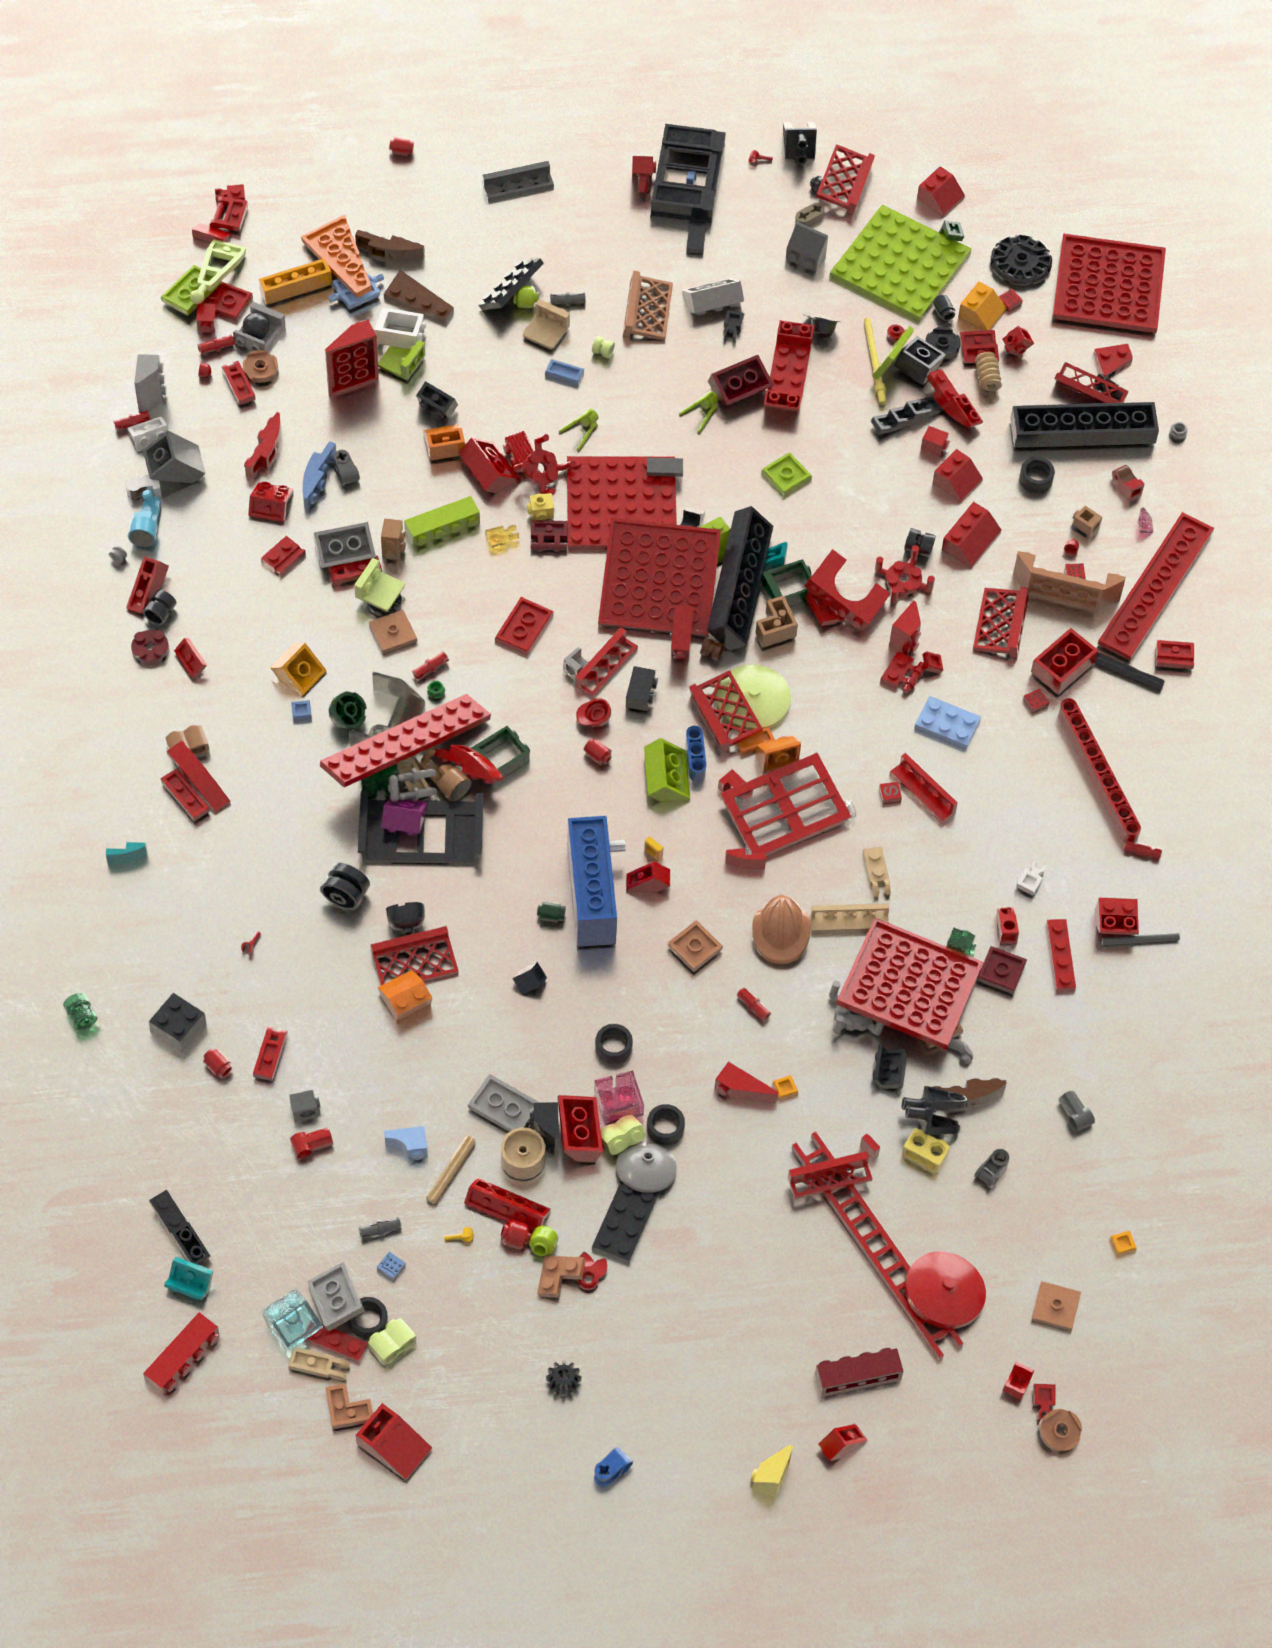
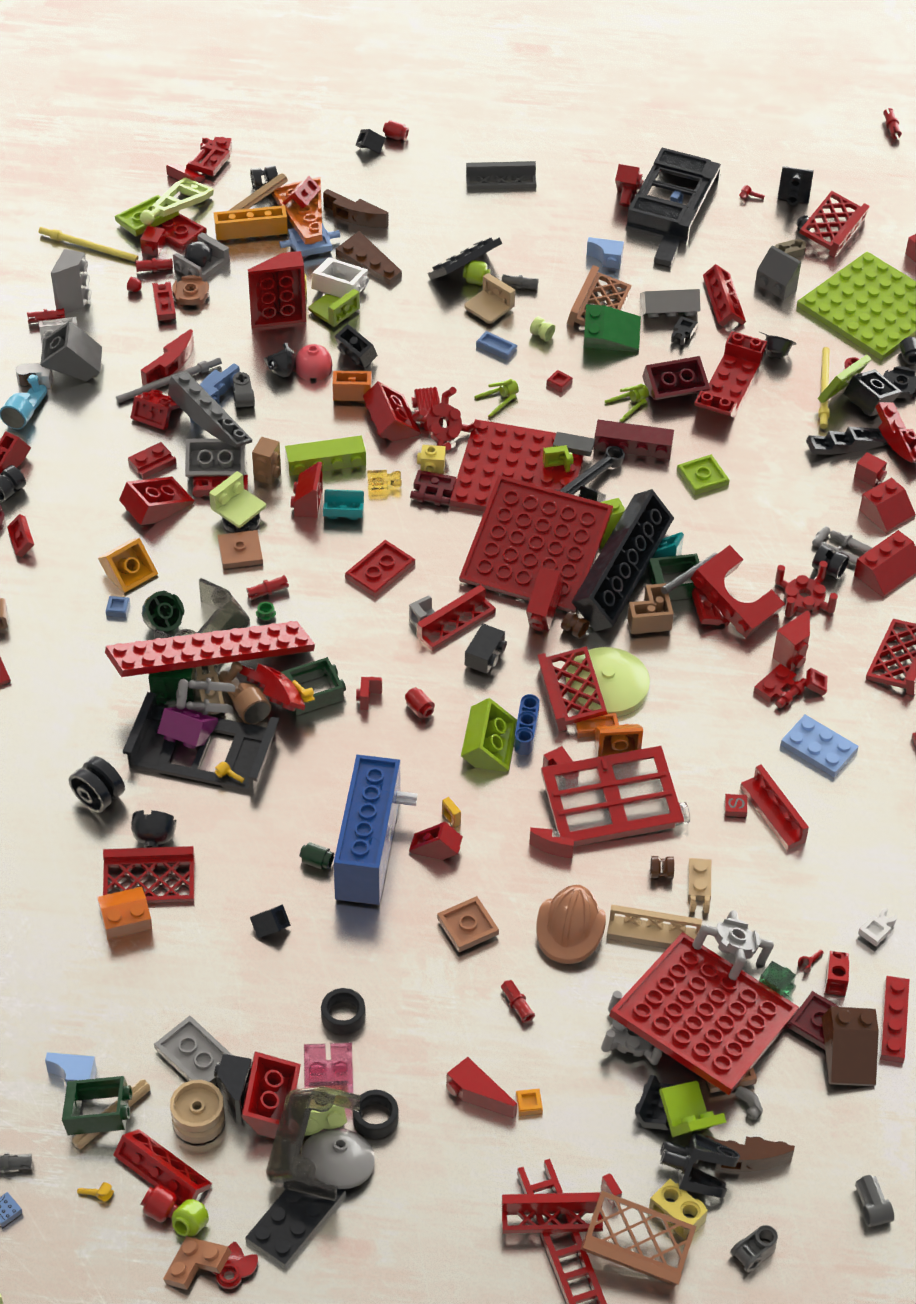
camera: 15 degrees right, 10 degrees down
red hat [576,698,611,727] -> none
none -> light yellow bar [38,227,139,262]
none -> dark green window [62,1076,132,1135]
none -> light grey bar [116,357,222,403]
none -> red slope [119,476,194,525]
none -> dark grey slope [168,372,253,447]
none -> yellow hand [215,762,245,783]
none -> tan axle [228,173,288,211]
none -> black wheel [250,165,278,192]
none -> black helmet [264,343,296,378]
none -> clear smoke windscreen [266,1086,361,1201]
none -> panel [282,176,321,209]
none -> red slope [290,462,323,518]
none -> yellow hand [292,680,315,702]
none -> coral cylinder [295,344,333,381]
none -> teal bracket [323,489,364,520]
none -> black panel [355,129,386,153]
none -> red bracket [356,676,383,710]
none -> lime bracket [543,445,573,472]
none -> red tile [546,370,573,393]
none -> black piece [557,446,625,495]
none -> nougat fence [580,1190,697,1286]
none -> green slope [583,304,641,351]
none -> light blue arch [586,237,624,269]
none -> dark red brick [593,419,674,460]
none -> reddish brown wheel [650,856,675,879]
none -> lime bracket [659,1081,727,1137]
none -> dark grey bar [661,553,718,594]
none -> light grey plate [692,910,774,980]
none -> red fence [703,264,746,327]
none -> red hand [798,949,824,973]
none -> light grey piece [812,526,872,564]
none -> reddish brown slope [821,1006,879,1086]
none -> red pin [883,108,902,139]

